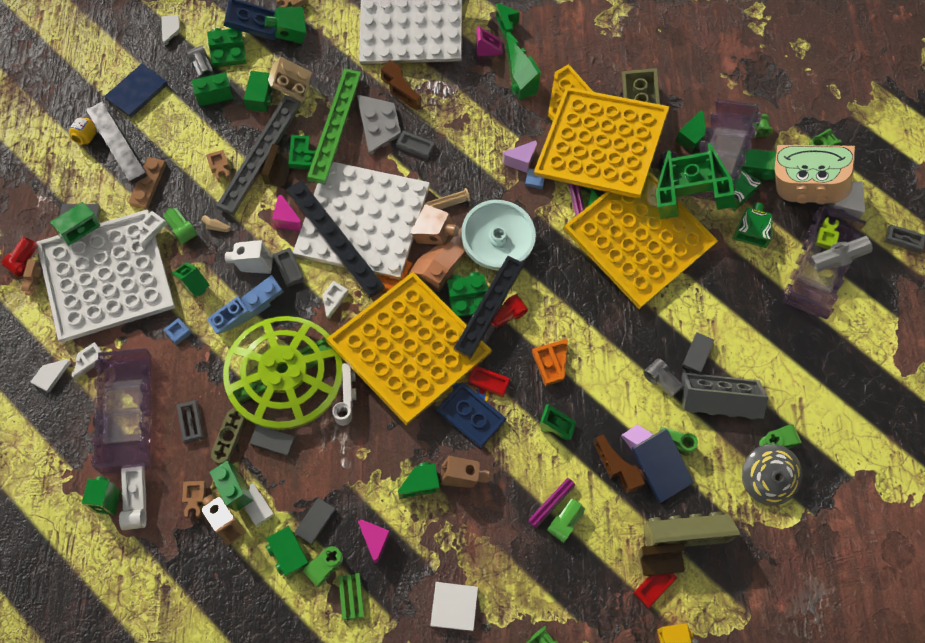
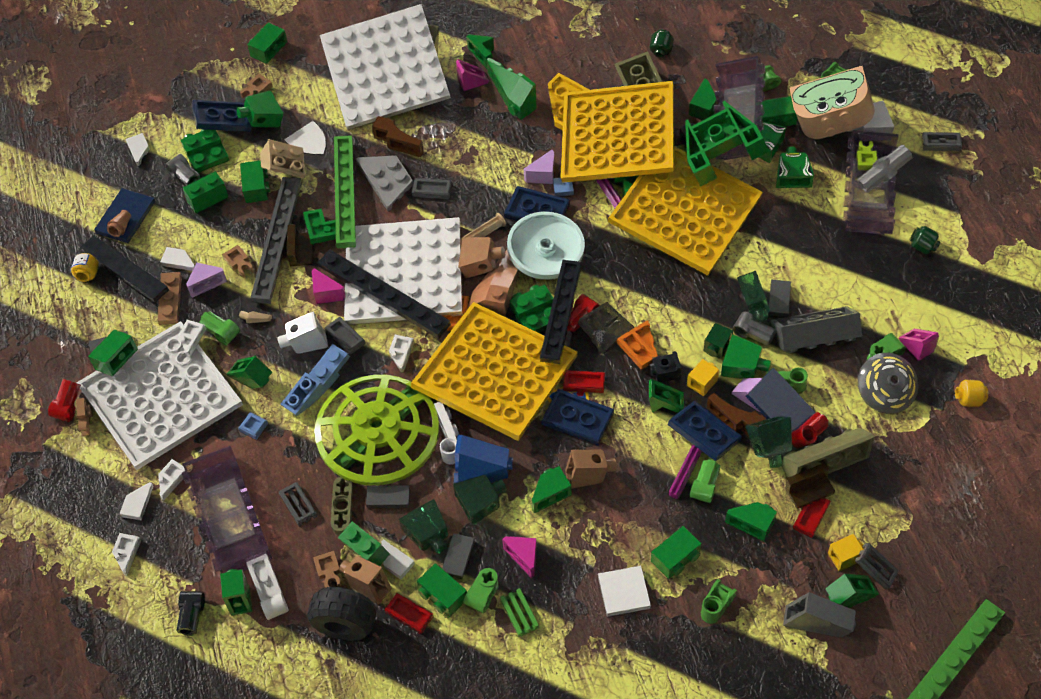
camera: 10 degrees left, 10 degrees down
none -> nougat cone [107,210,131,237]
none -> white tile [112,533,141,575]
none -> white tile [160,247,195,271]
none -> black piece [176,591,205,636]
none -> lavender slope [186,263,227,298]
none -> white sticker [284,121,326,154]
none -> black tyre [307,587,376,641]
none -> red tile [384,593,434,634]
none -> clear green torso [399,499,448,553]
none -> clear green torso [453,475,507,526]
none -> blue slope [454,435,513,492]
none -> dark blue tile [504,186,570,221]
none -> clear smoke plate [578,302,634,355]
none -> dark green head [649,29,674,57]
none -> black brick [649,351,681,382]
none -> green brick [651,526,701,579]
none -> dark blue tile [668,401,742,461]
none -> yellow brick [687,359,719,396]
none -> dark green brick [703,323,733,359]
none -> green torso [721,334,771,379]
none -> green slope [725,502,777,541]
none -> clear green torso [737,271,770,322]
none -> clear green torso [746,416,792,468]
none -> red piece [789,412,829,448]
none -> dark pink slope [899,328,939,361]
none -> dark green head [909,226,940,254]
none -> yellow head [955,380,988,407]

